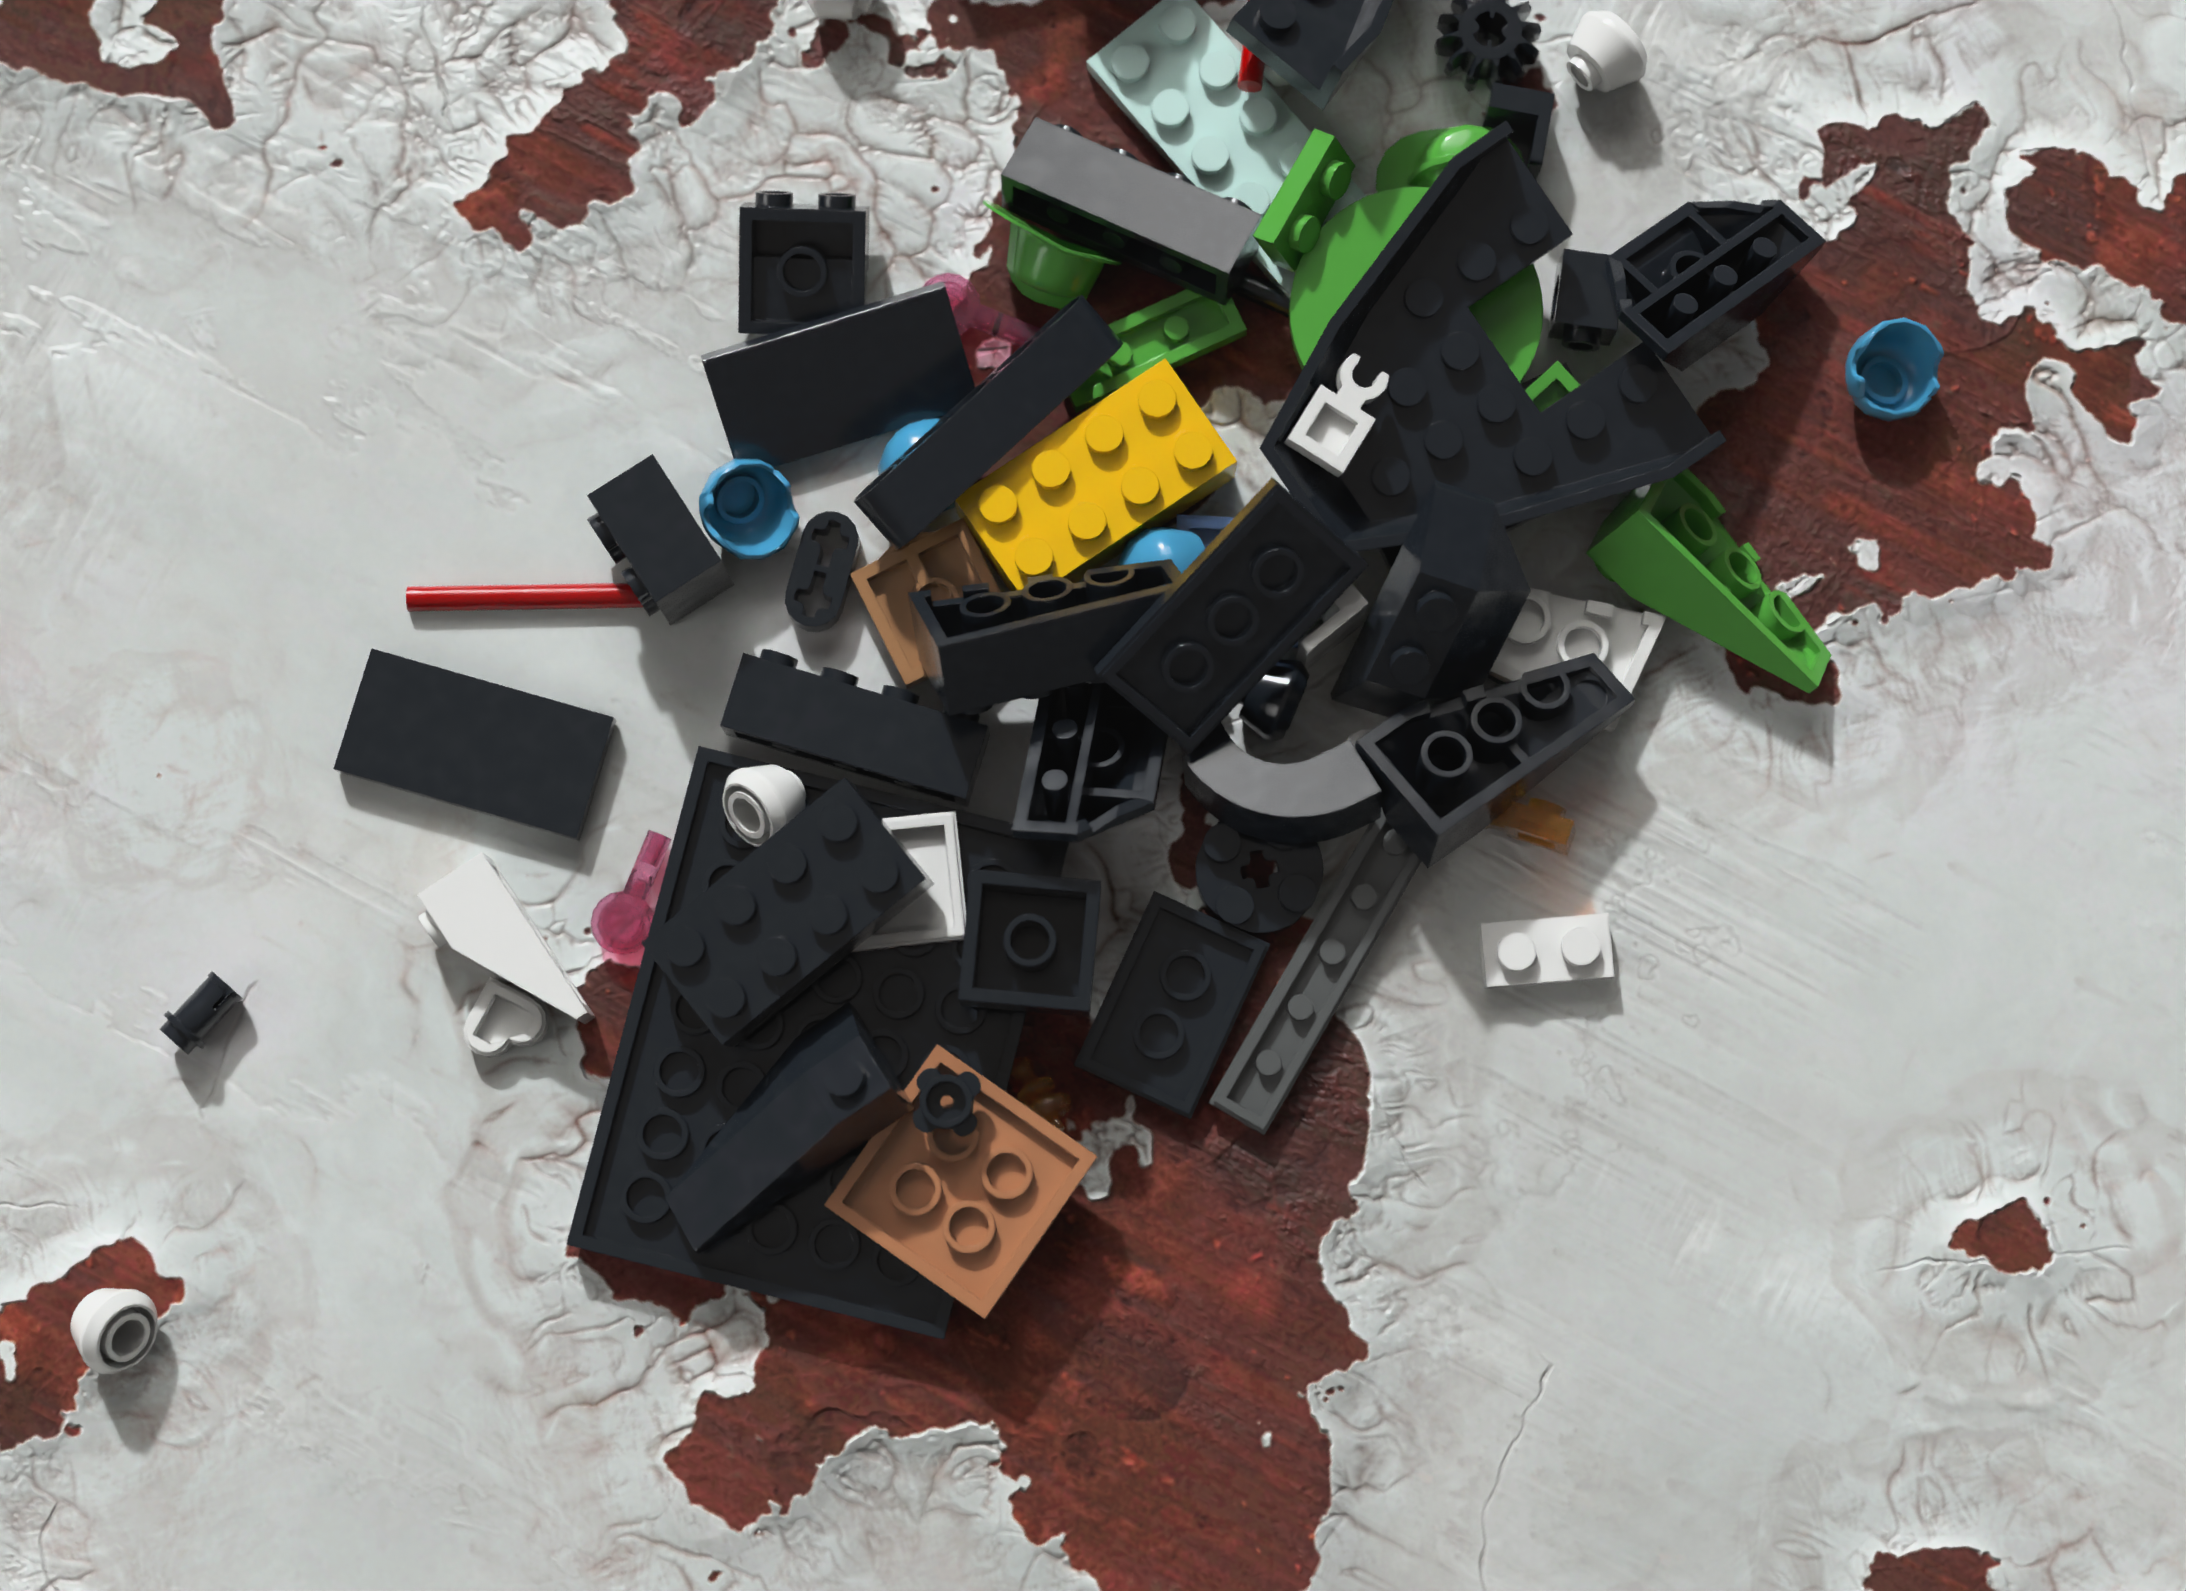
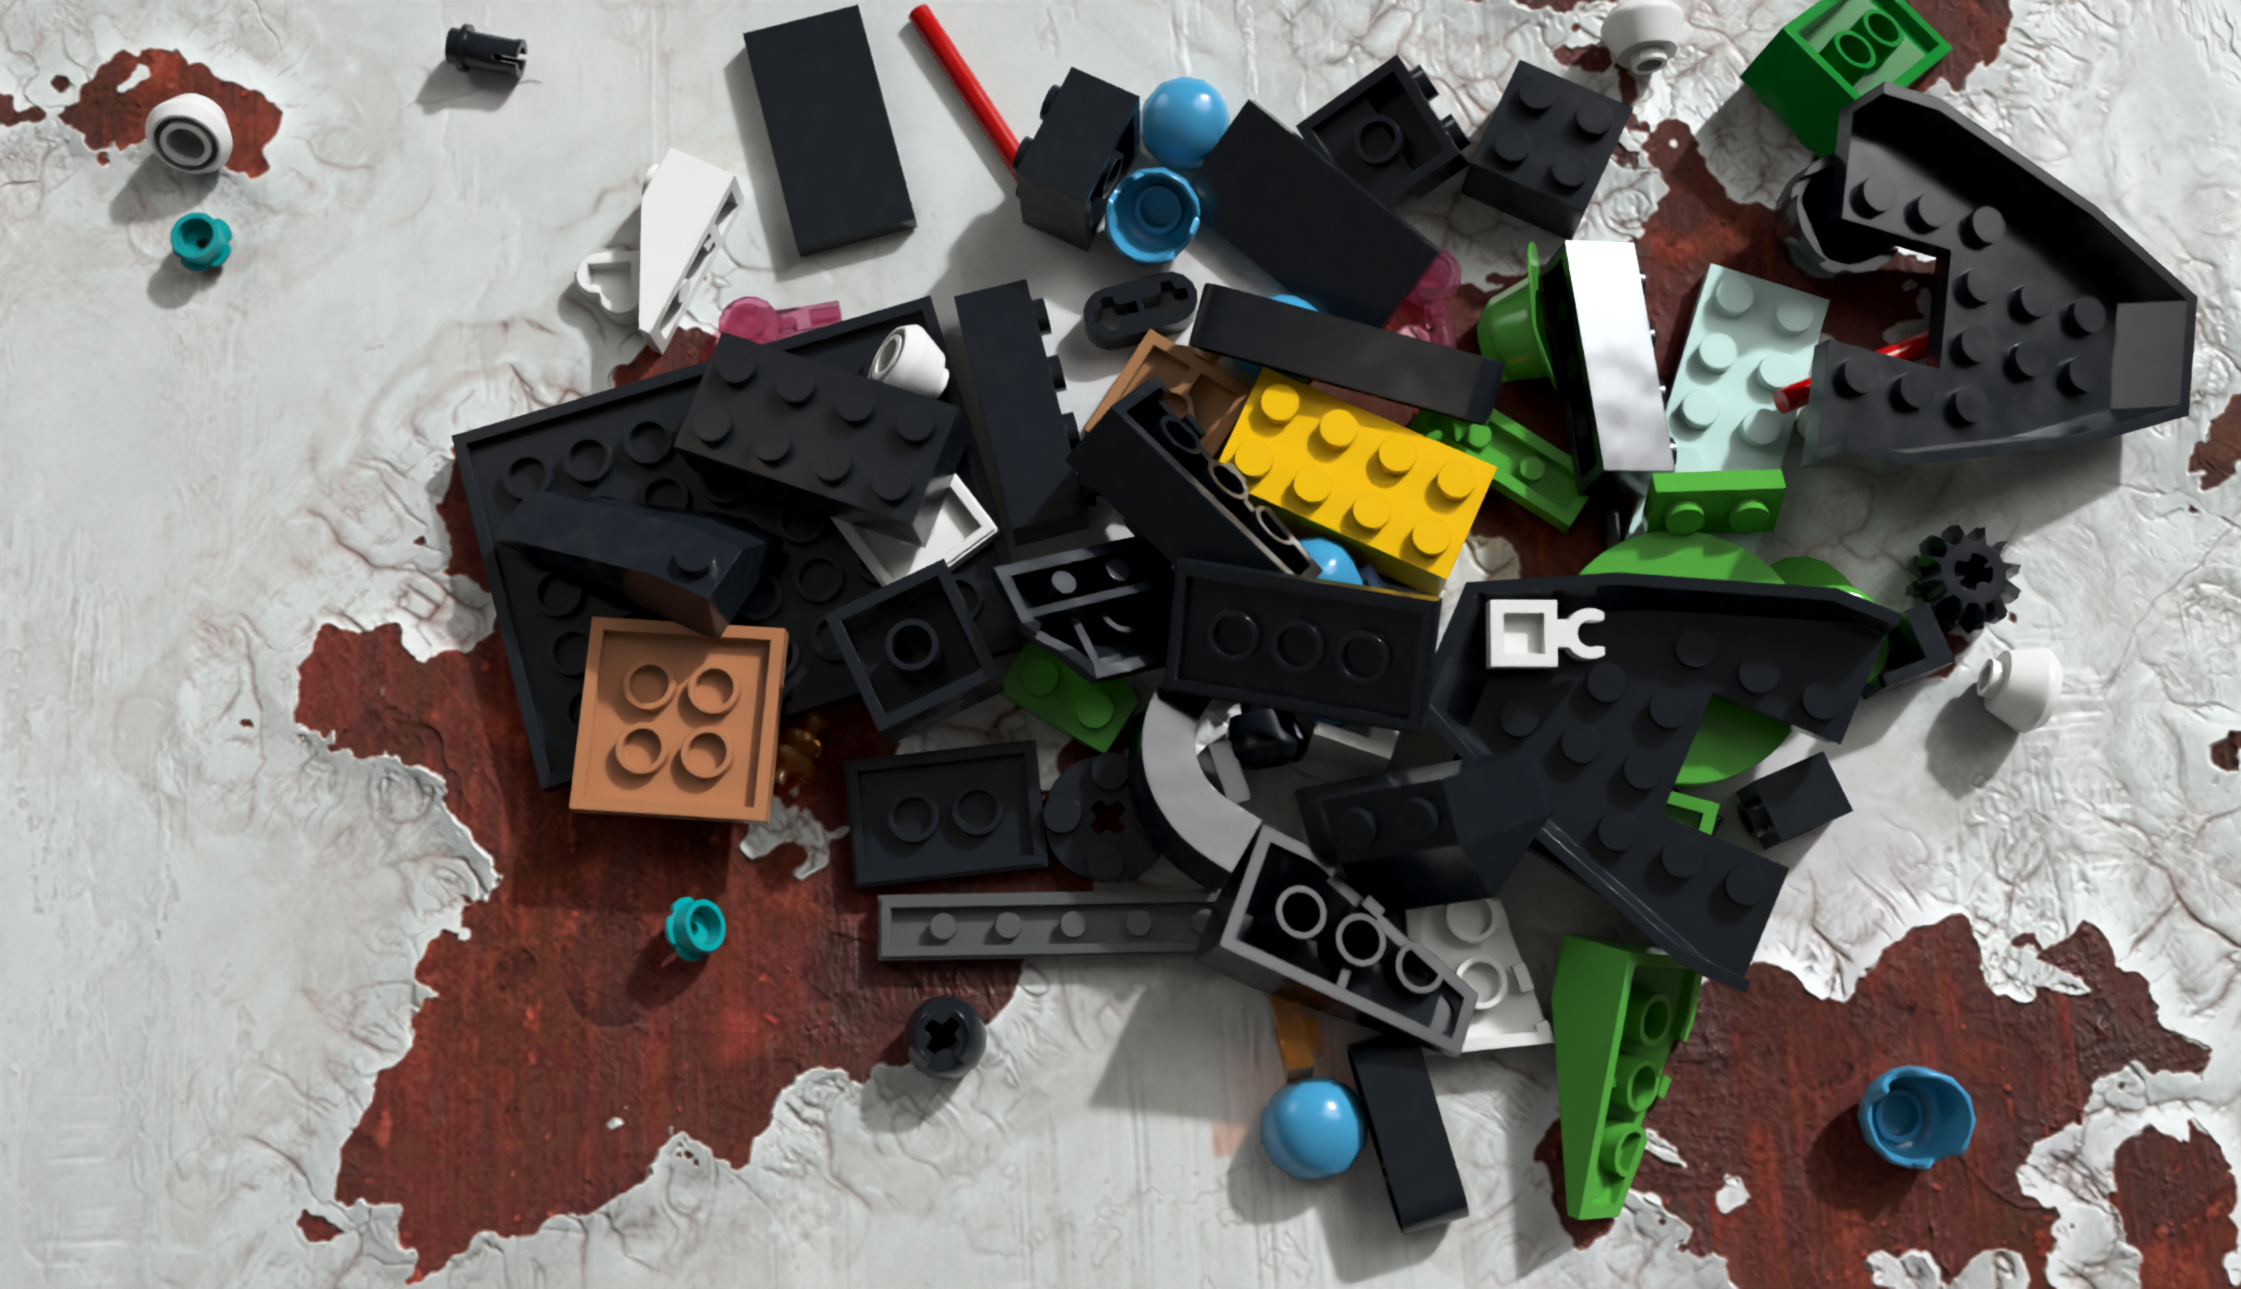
camera: 60 degrees right, 5 degrees down
black plate [913,1068,981,1137] -> none
white plate [1478,913,1615,989] -> none
black wedge [1604,200,1826,371] -> none
none -> teal plate [170,212,233,272]
none -> teal plate [664,897,726,962]
none -> black piece [903,995,987,1080]
none -> bright green wing [998,643,1139,755]
none -> dark azure hair [1140,76,1230,171]
none -> dark grey tile [1197,738,1251,807]
none -> dark azure hair [1260,1076,1368,1180]
none -> black beam [1346,1034,1469,1235]
none -> black brick [1461,60,1633,241]

